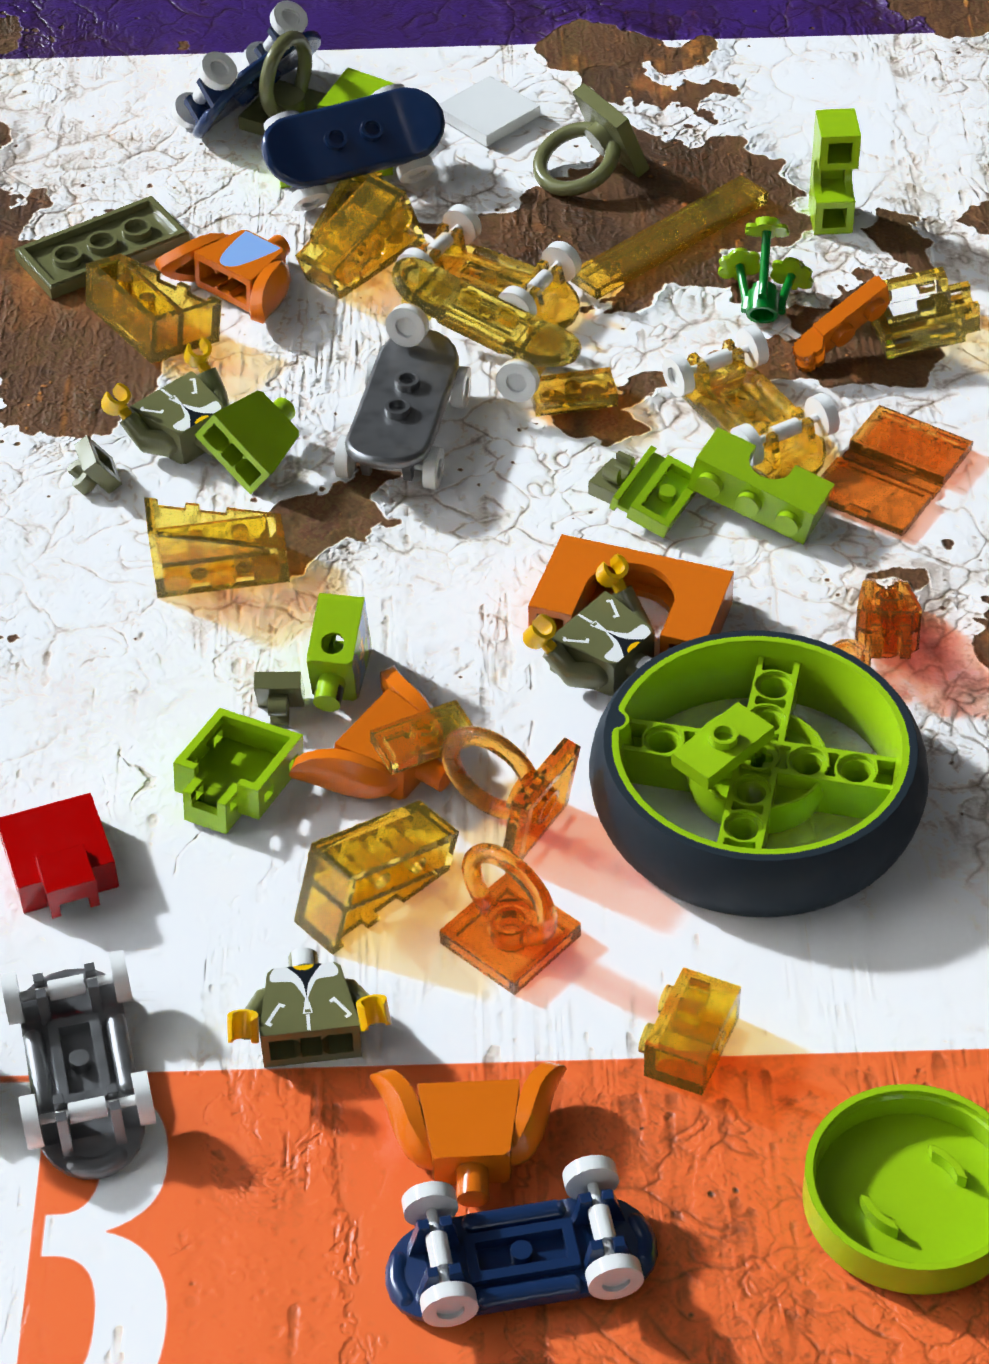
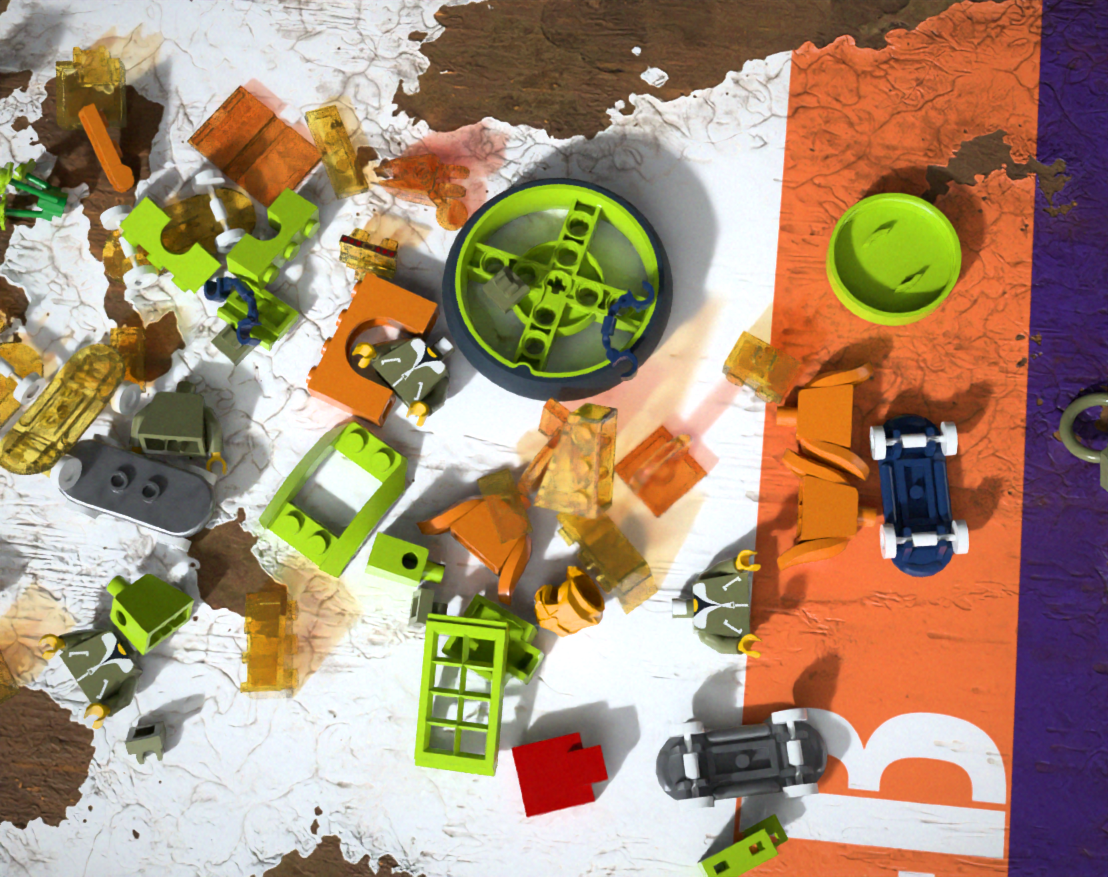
camera: 80 degrees left, 30 degrees up
lime plate [671,702,775,790] -> none
none -> lime arch [119,195,222,294]
none -> olive torso [129,381,228,475]
none -> dark blue piece [203,276,262,346]
none -> lime wedge [258,420,408,578]
none -> clear yellow tile [304,105,369,200]
none -> clear yellow hips [339,228,399,281]
none -> lime piece [414,613,510,777]
none -> olive tile [482,265,530,314]
none -> clear yellow wedge [533,403,618,519]
none -> light orange helmet [533,566,605,637]
none -> dark blue piece [600,280,655,381]
none -> orange torso [776,361,874,482]

